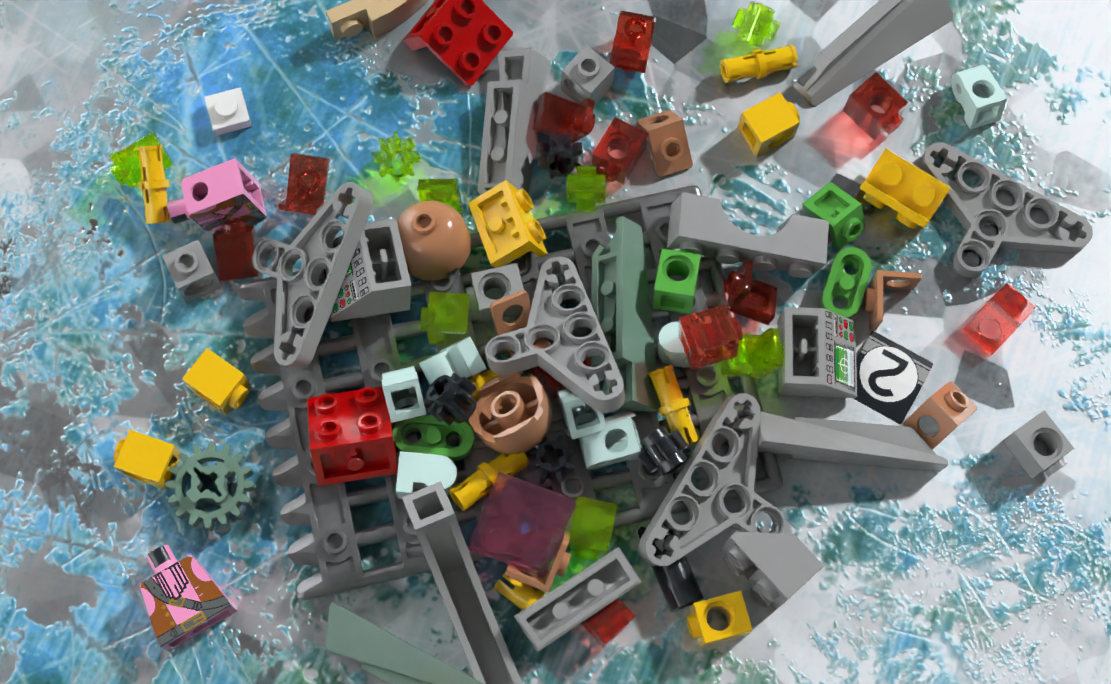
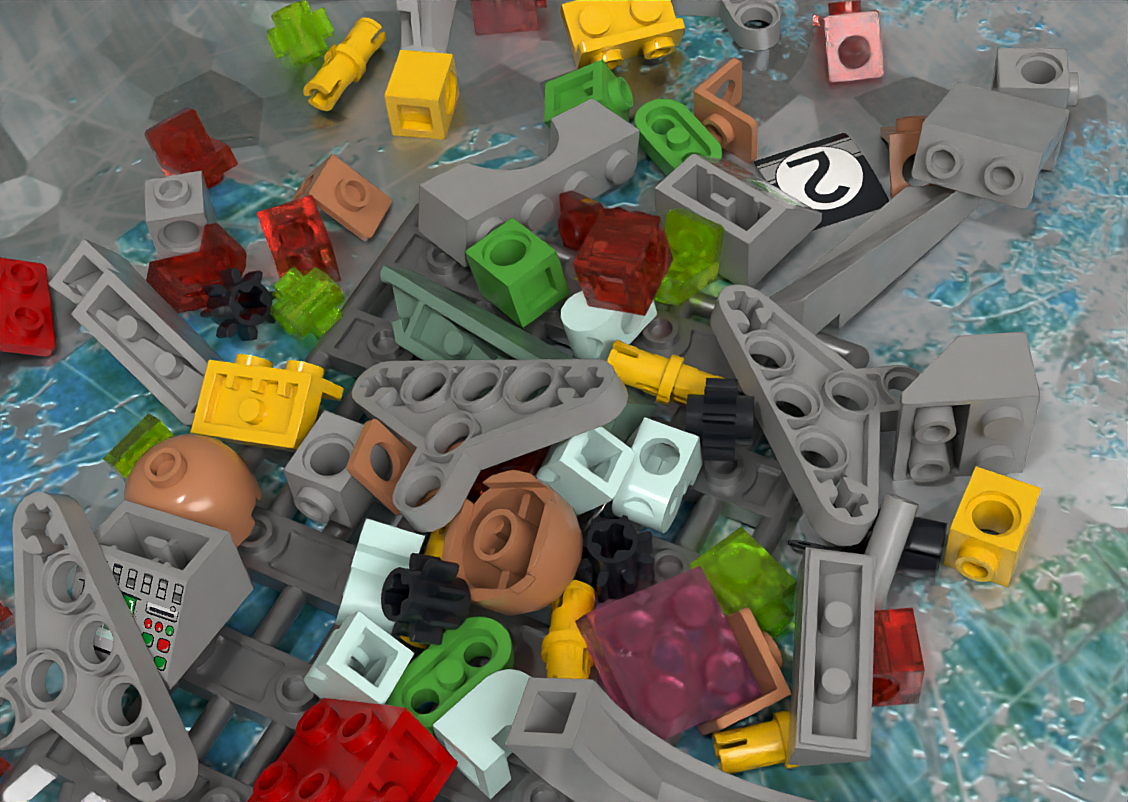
camera: 40 degrees left, 20 degrees down
clear neon green gear [372,131,421,182] -> none
clear neon green bracket [420,292,470,345] -> none
none -> light grey piece [864,493,919,630]
none -> light grey panel [911,82,1070,209]

